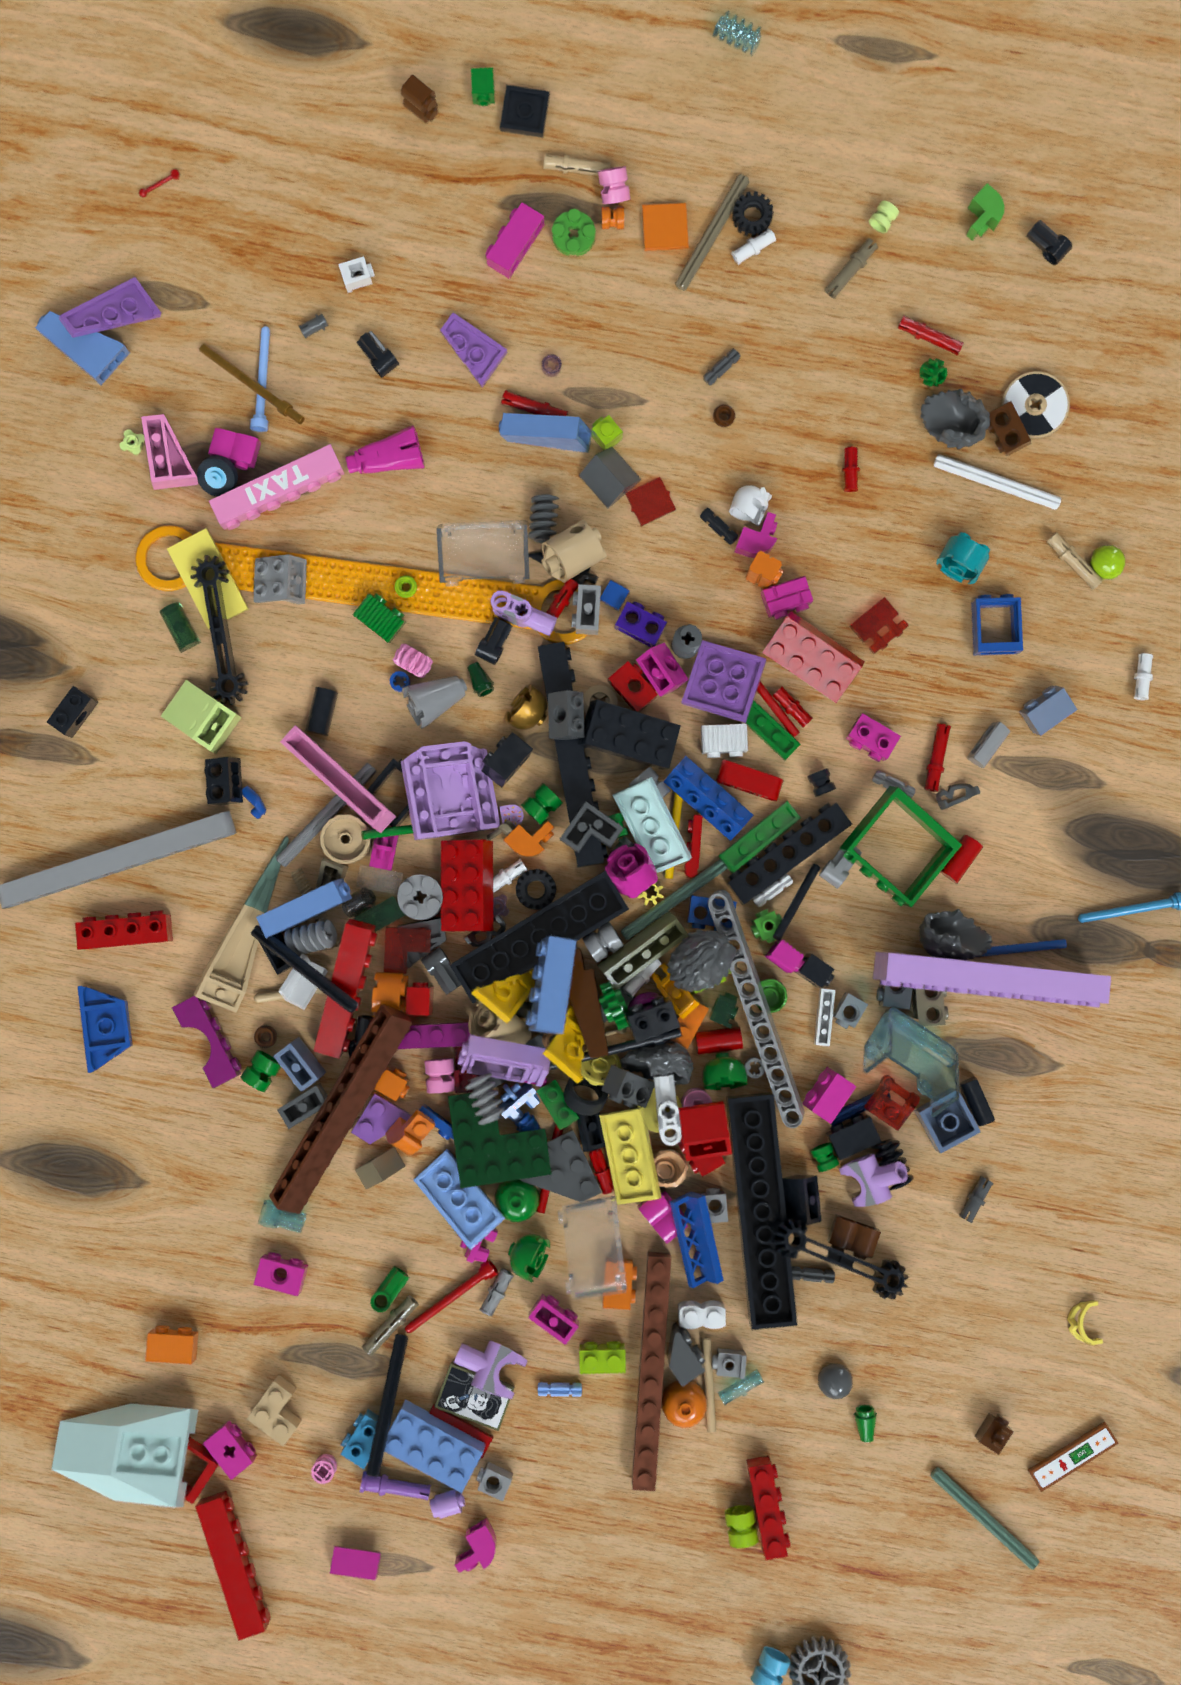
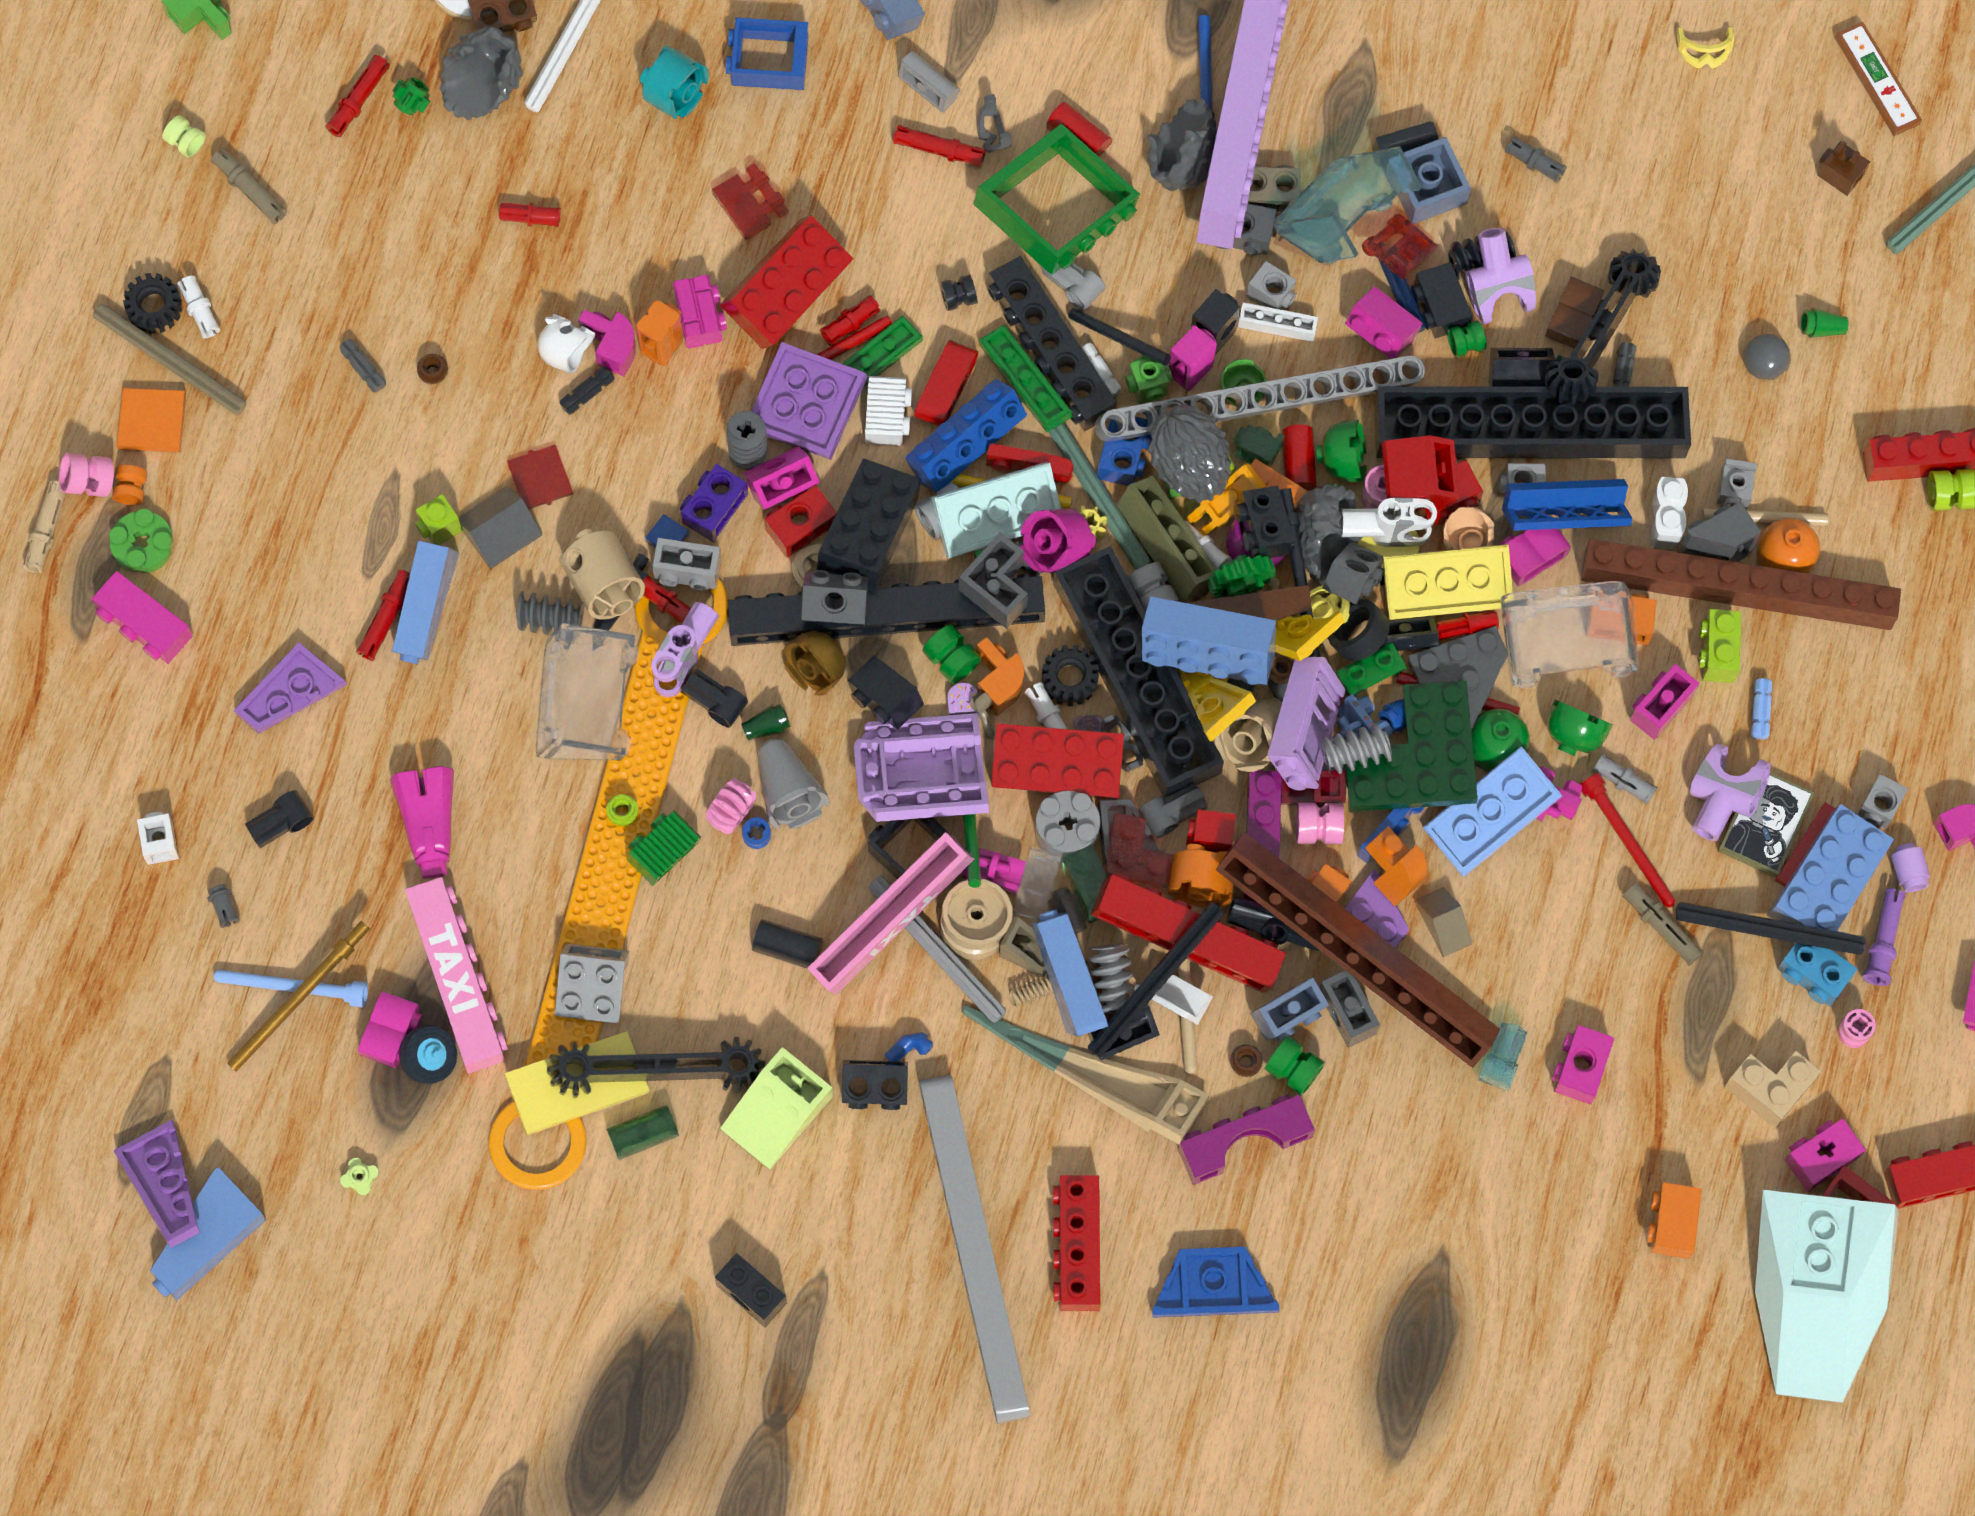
camera: 85 degrees left, 15 degrees down
bright pink wedge [141,414,198,490] -> none
green piece [370,1266,410,1312] -> none
bush [542,354,562,377] -> none
clear light blue pin [718,1369,765,1406] -> none
light grey bush [744,1057,765,1078] -> none
dark pink brick [846,713,901,762] -> none
light grey axle [872,771,916,798] -> none

